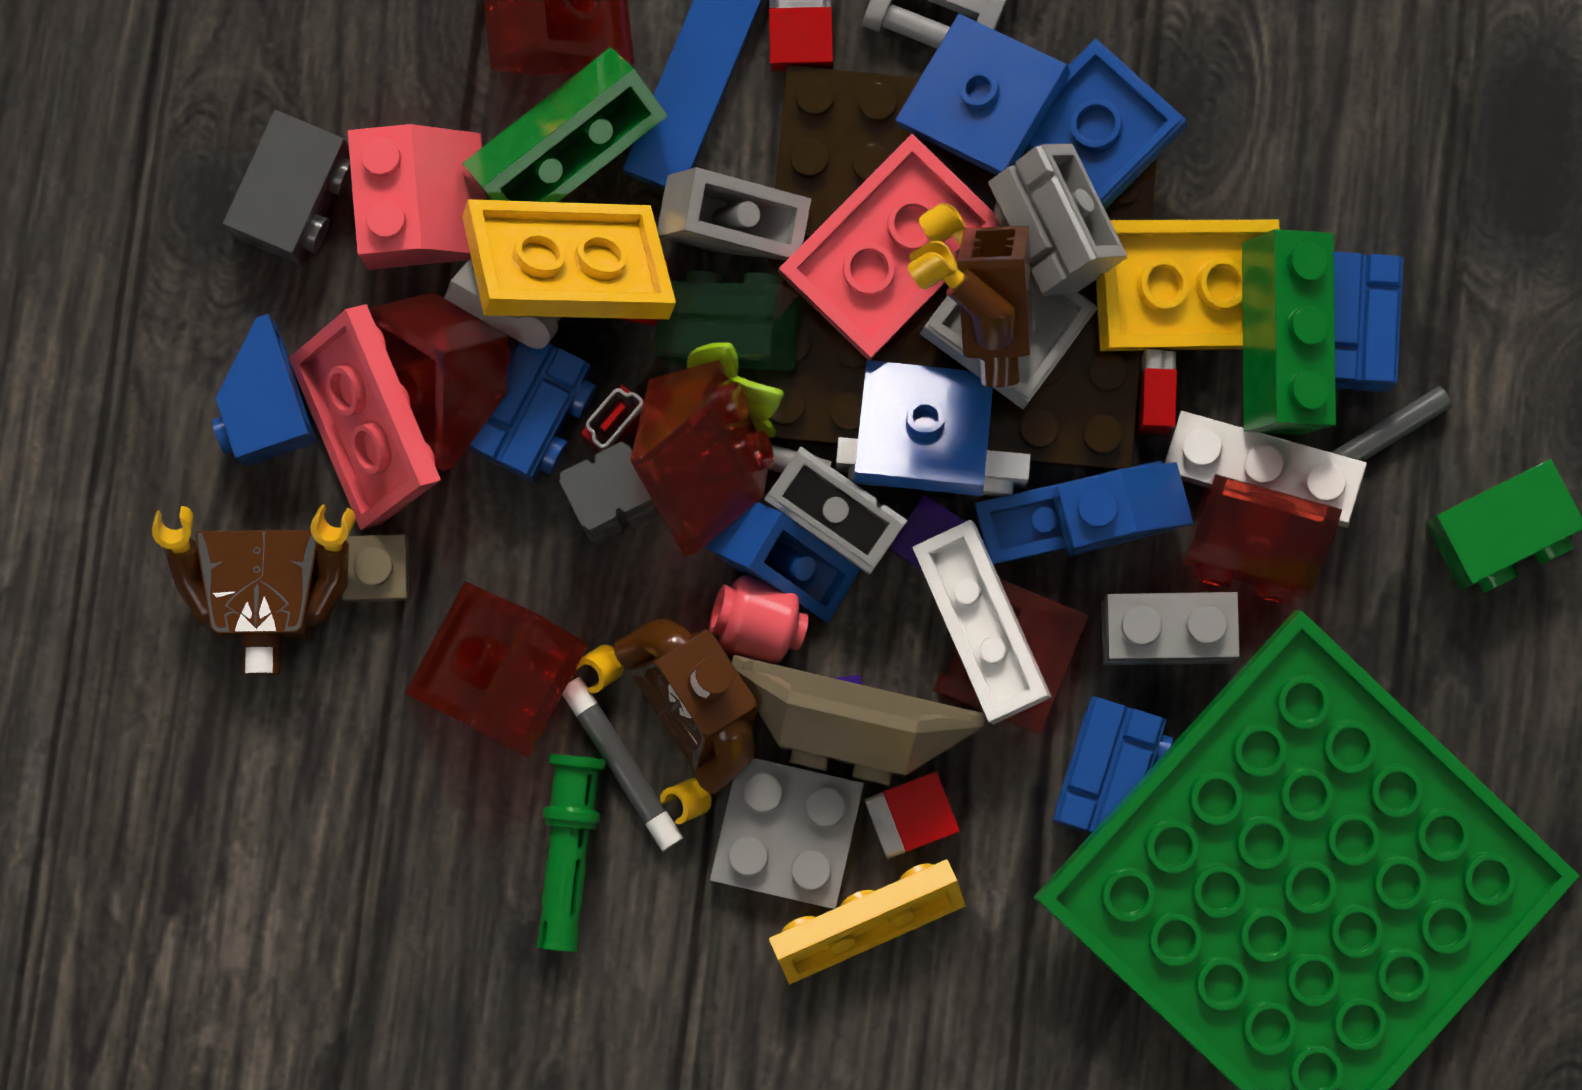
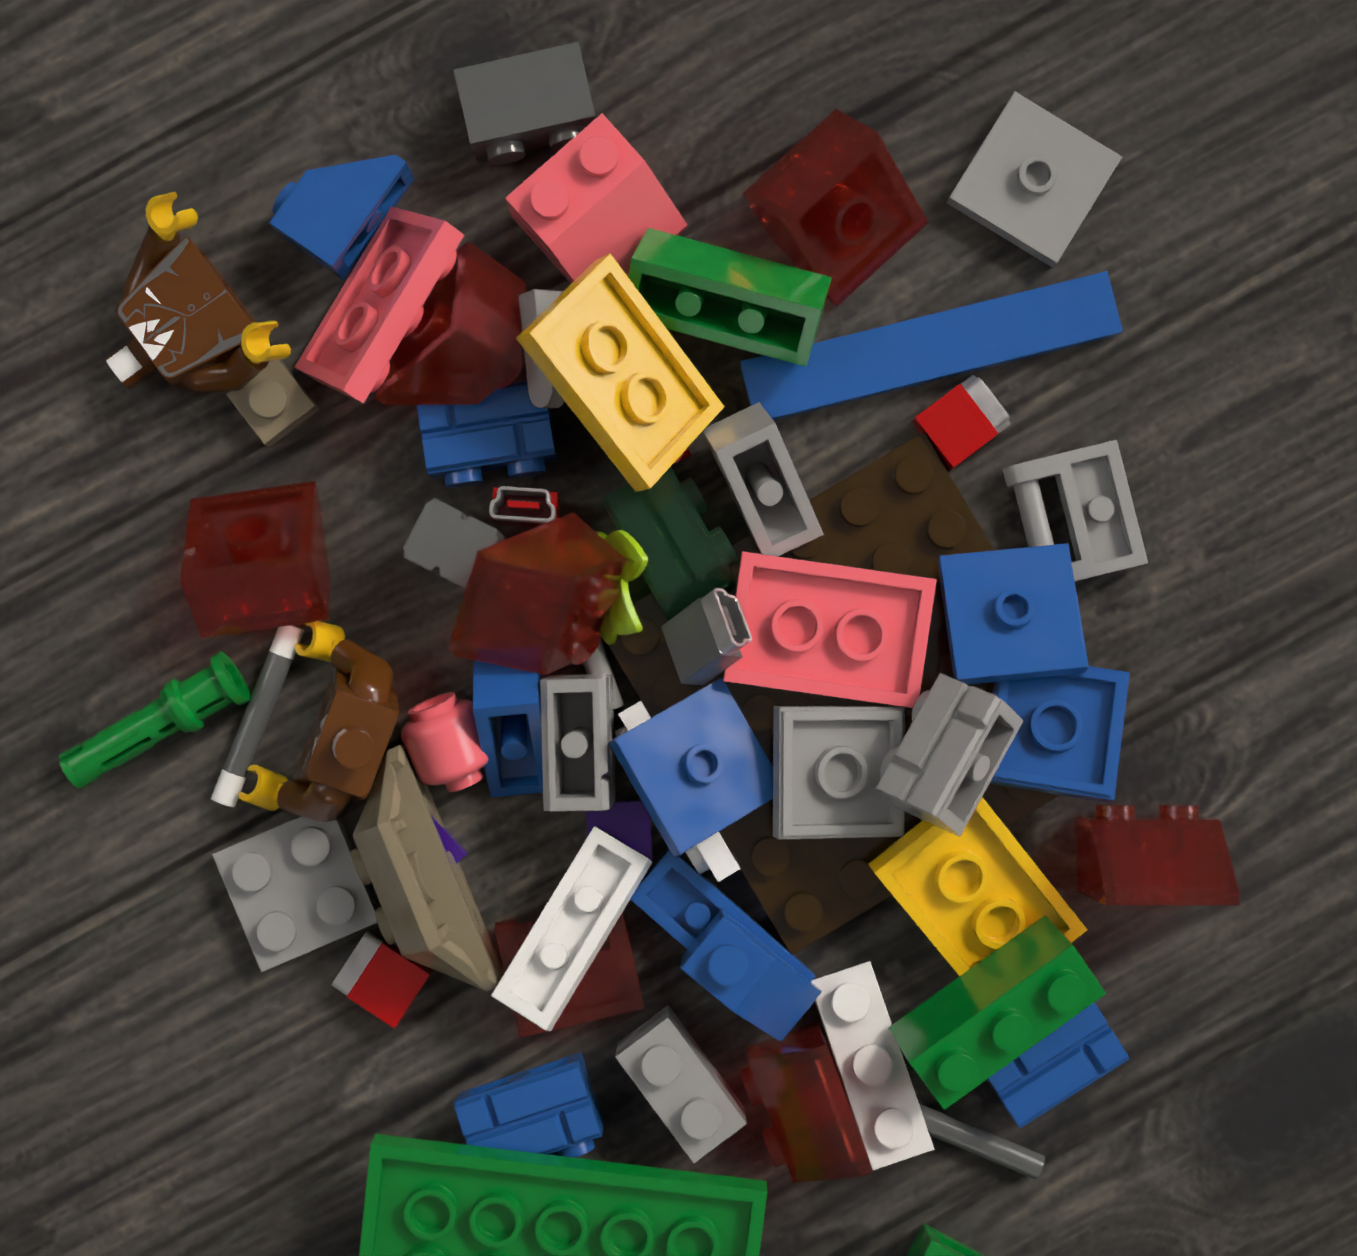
camera: 50 degrees right, 5 degrees up
yellow plate [769,859,966,985] -> none
reddish brown torso [908,203,1033,388] -> none
red piece [1137,349,1177,436] -> none
none -> dark grey piece [661,588,752,685]
none -> clear red slope [1076,804,1240,905]

